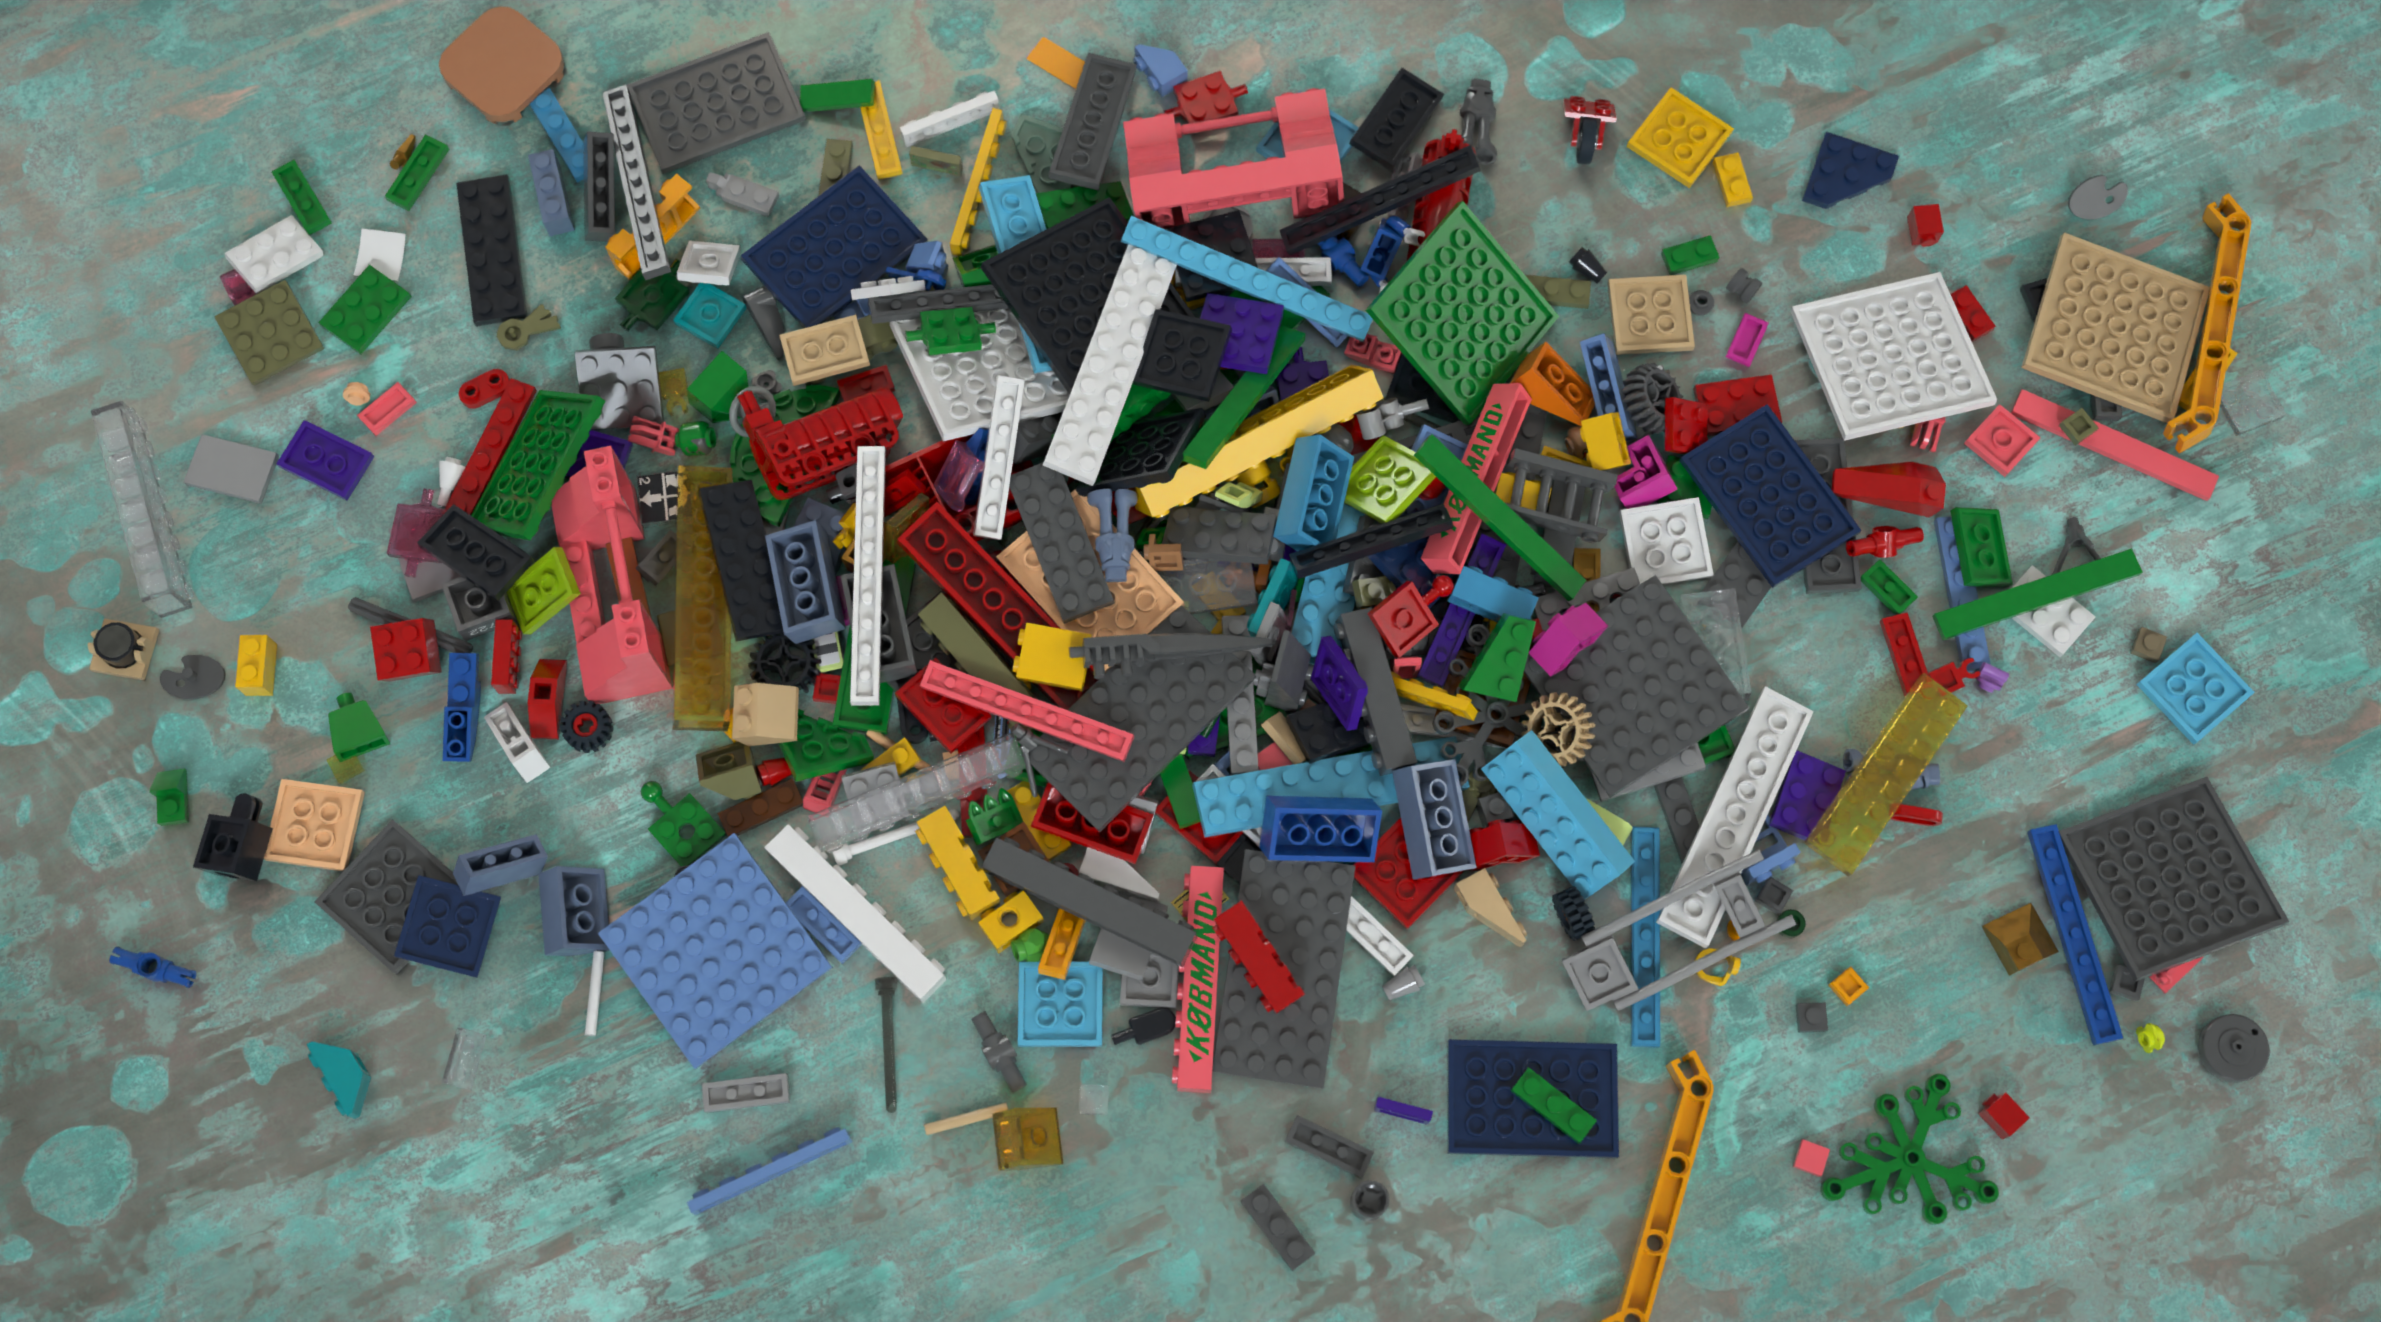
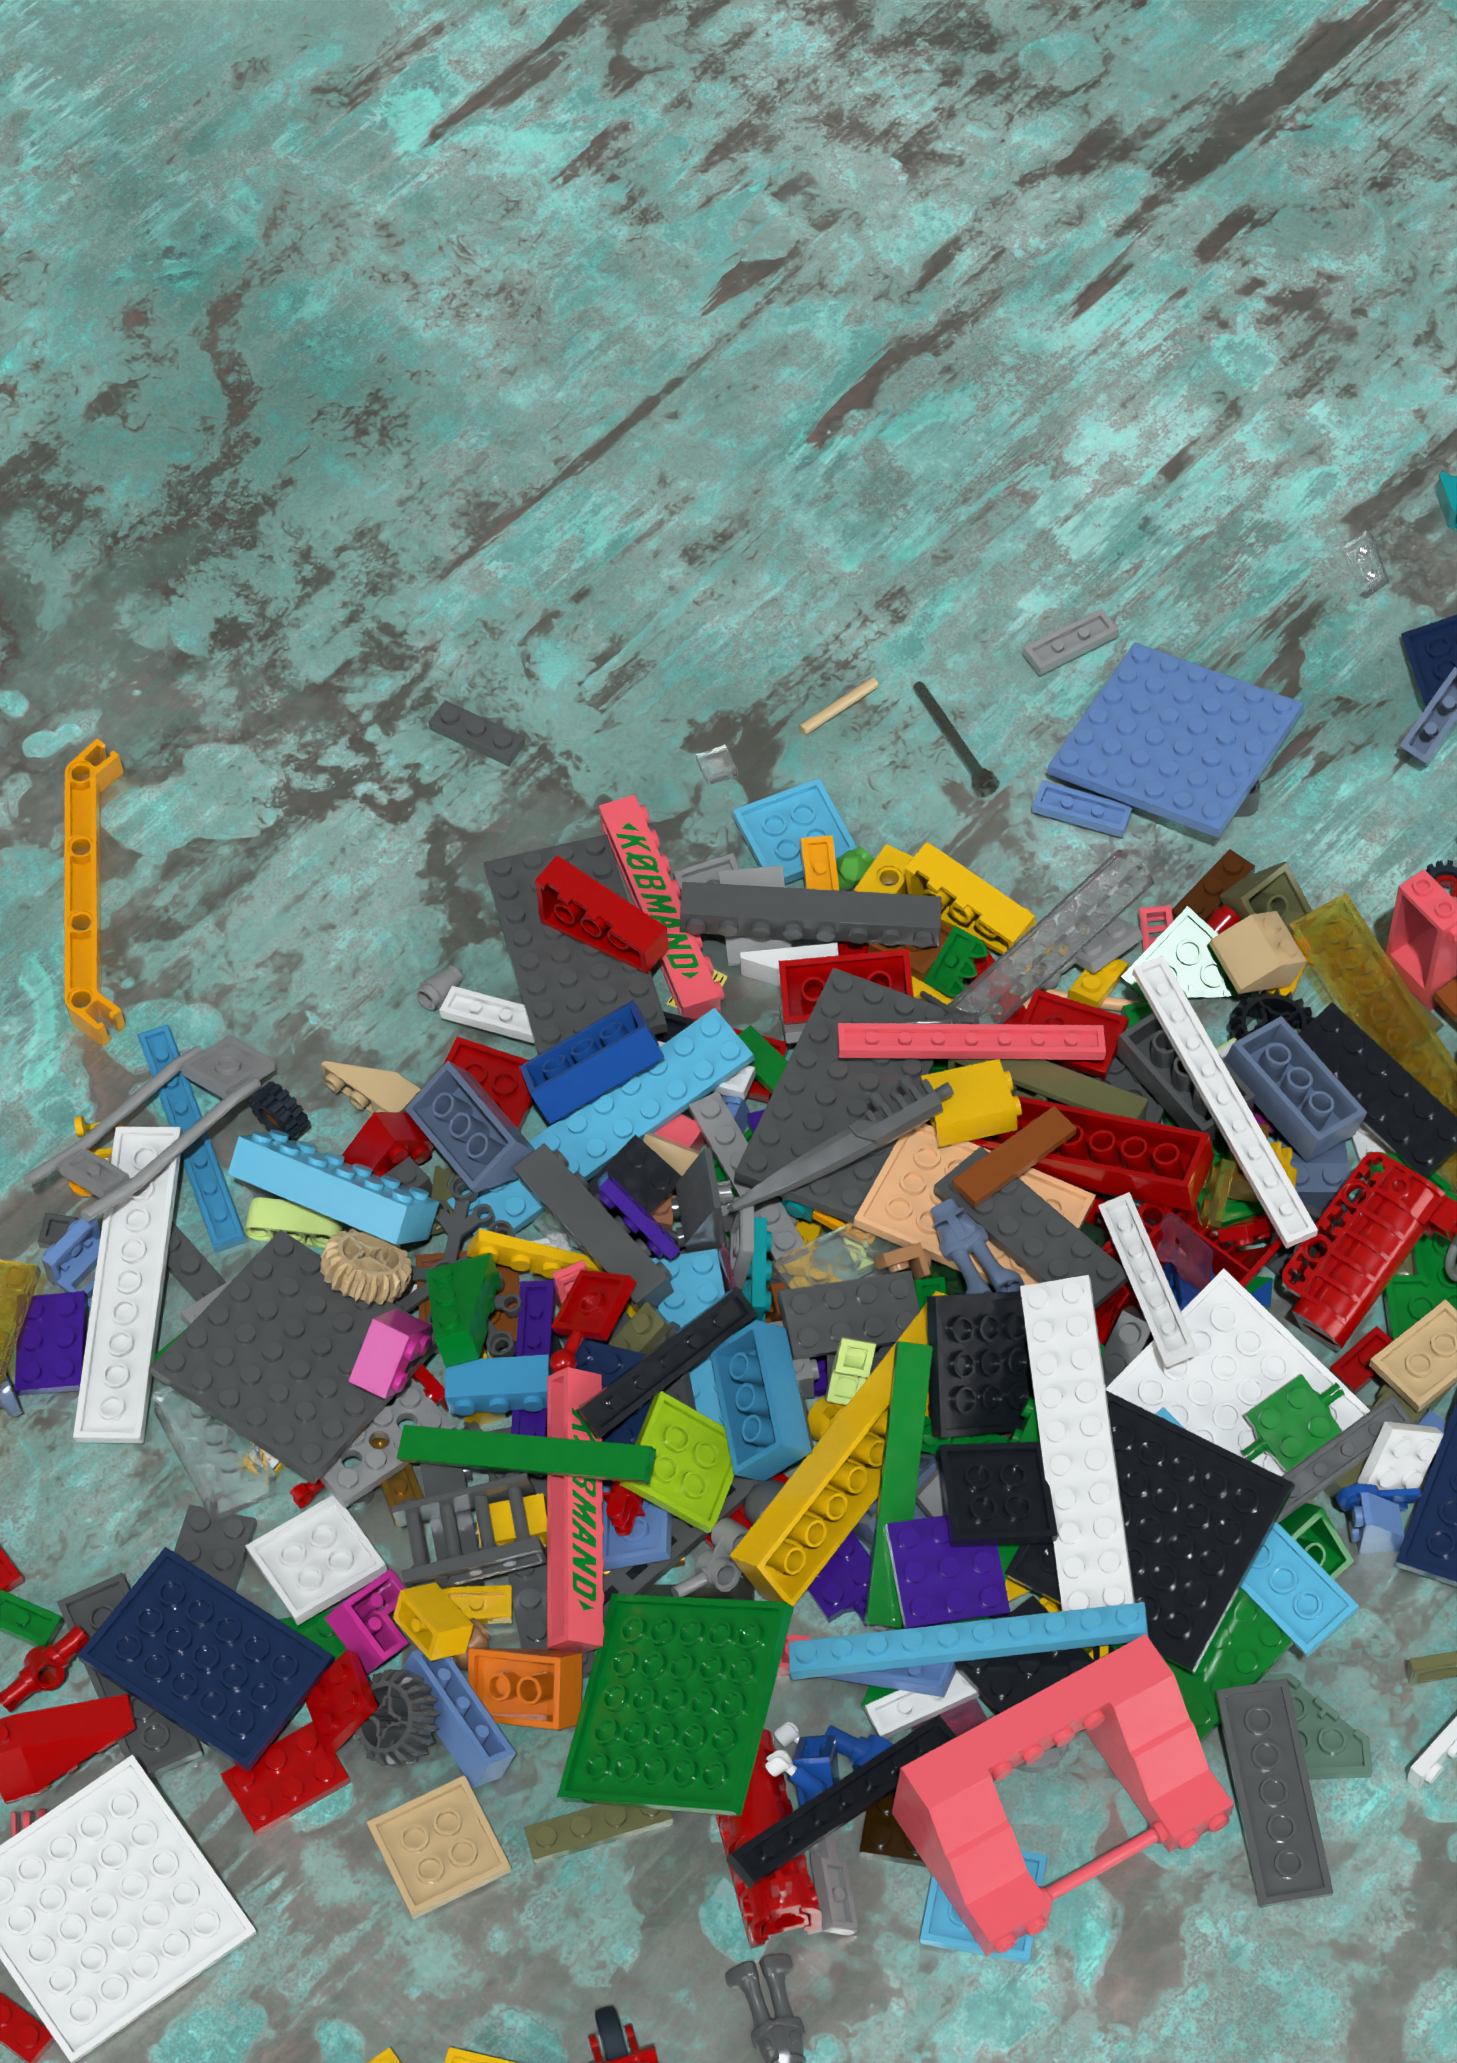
camera: 160 degrees right, 15 degrees down
sand blue slope [538,866,609,956] -> none
white bar [585,951,605,1036] -> none
green plate [641,781,727,866] -> none
medium blue plate [687,1127,853,1215] -> none
white brick [764,824,947,1003] -> none
red tile [812,673,841,704] -> none
yellow plate [950,108,1007,256] -> none
dark grey pin [971,1011,1027,1093] -> none
clear yellow slope [992,1107,1063,1171] -> none
light orange sticker [1027,37,1085,89] -> none
black piece [1111,1008,1176,1045] -> none
medium blue slope [1133,44,1188,97] -> none
red plate [1164,71,1248,124] -> none
dark grey plate [1285,1115,1374,1179] -> none
black plate [1349,67,1444,171] -> none
dark grey wheel [1350,1180,1389,1221] -> none
dark purple tile [1374,1097,1433,1125] -> none
dark blue plate [1447,1039,1619,1158] -> none
green plate [1511,1067,1597,1144] -> none
black cone [1569,247,1607,284] -> none
green plate [1661,235,1720,276] -> none
dark grey plate [1689,290,1714,316] -> none
dark pink tile [1725,313,1769,367] -> none
dark grey wheel [1726,268,1763,304] -> none
dark green tile [1776,909,1806,938] -> none
none -> dark orange tile [952,1106,1077,1208]

